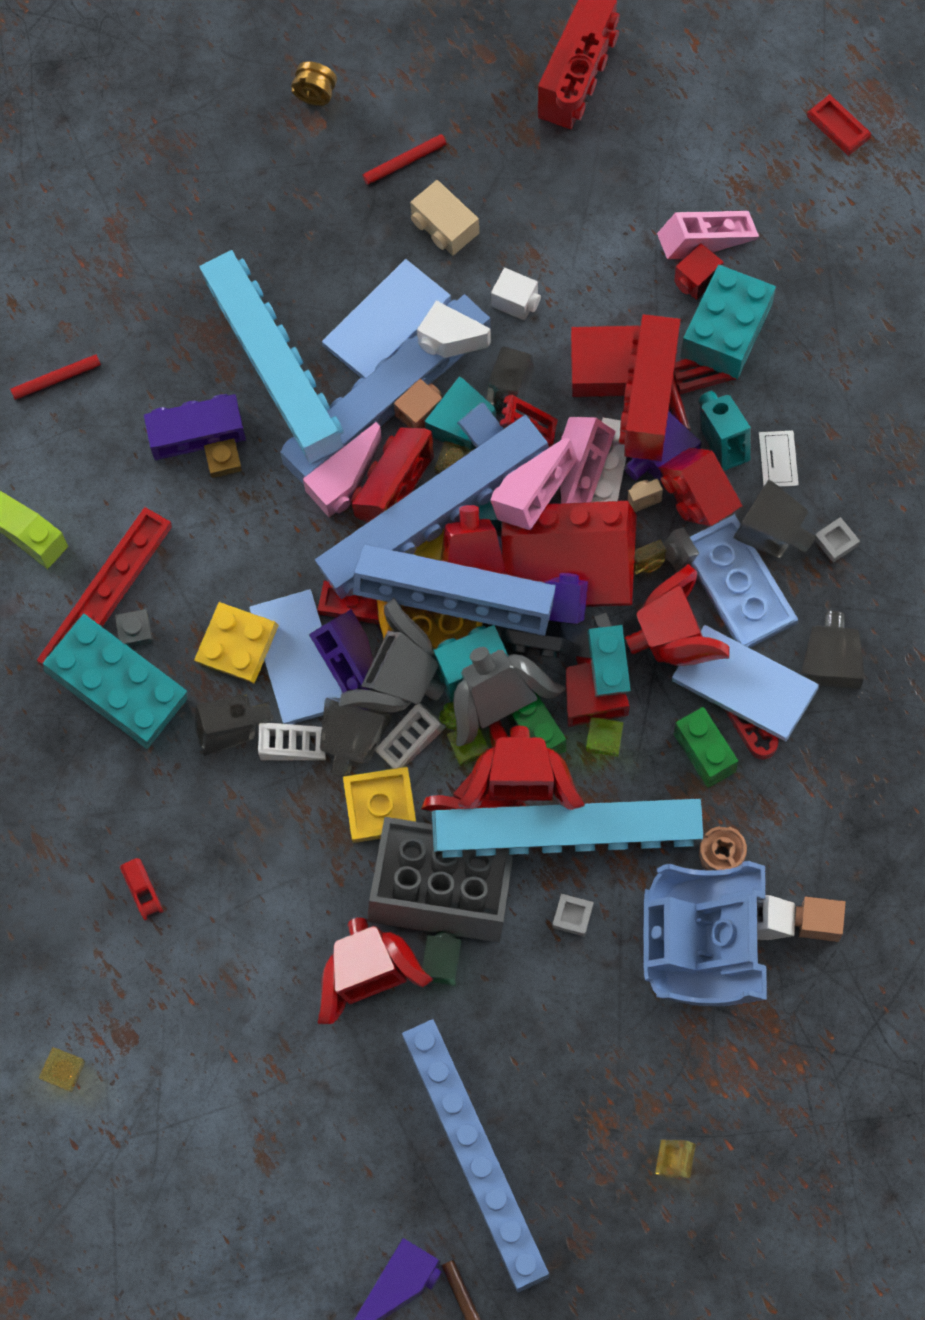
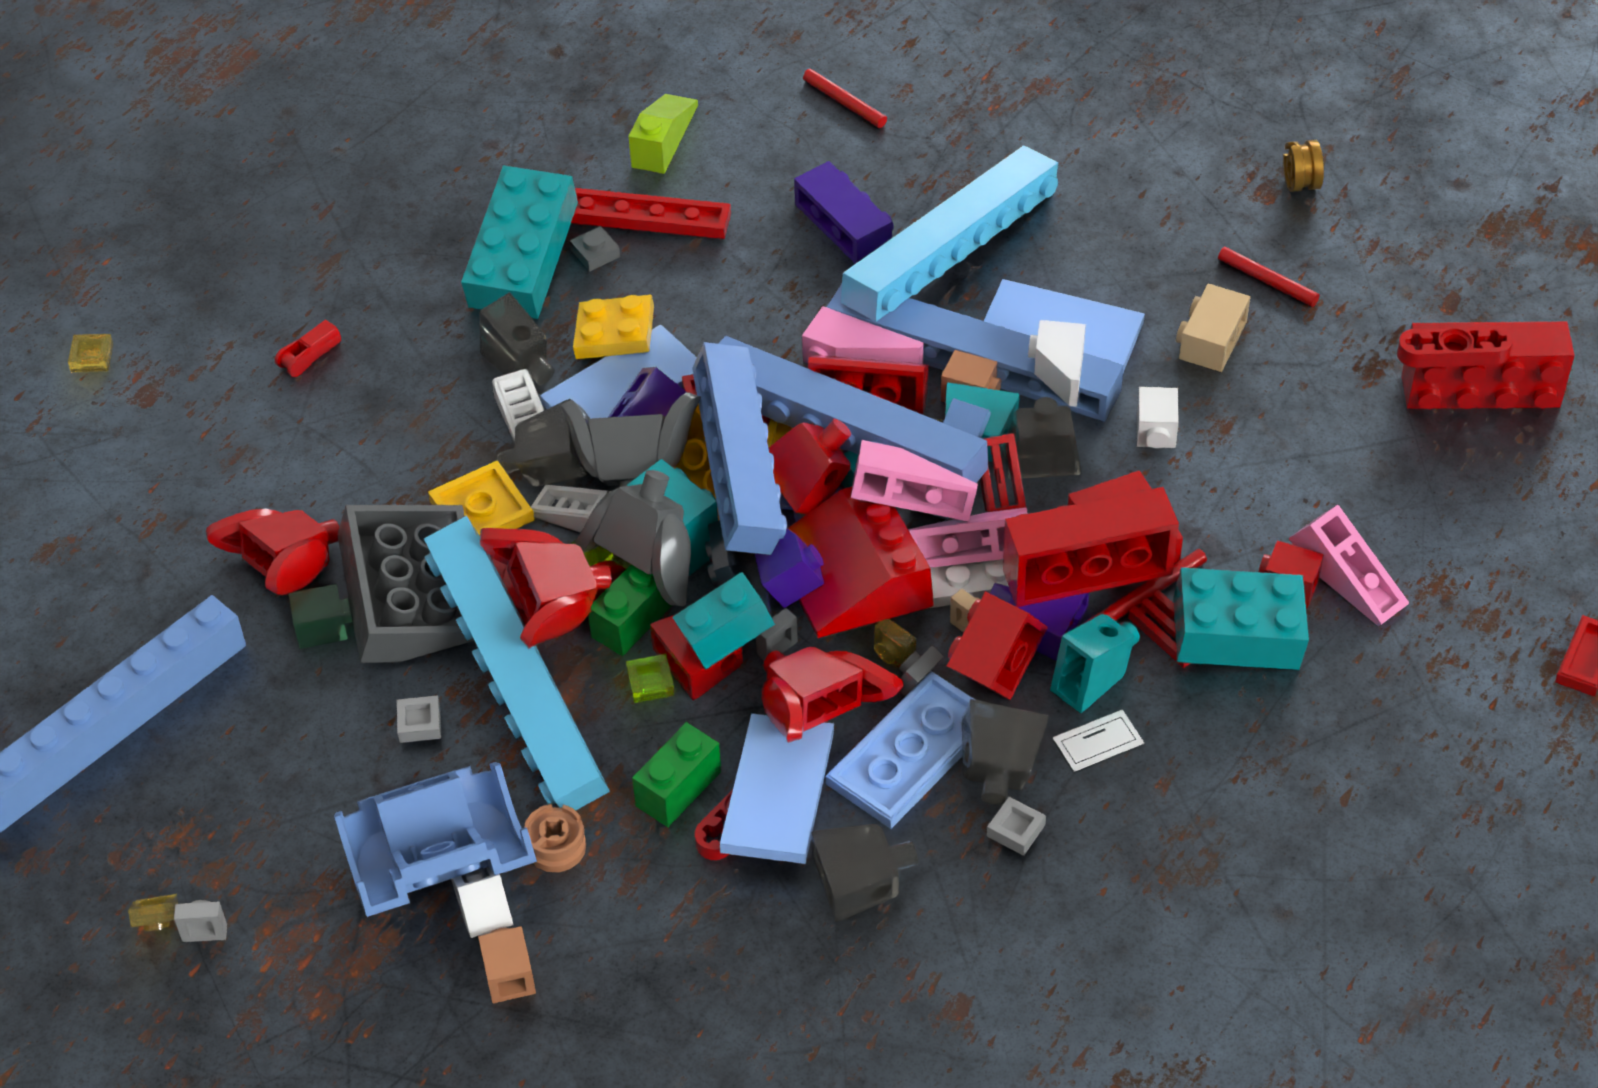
camera: 65 degrees right, 20 degrees down
pearl gold plate [204,438,242,478] -> none
none -> light grey plate [174,900,227,942]

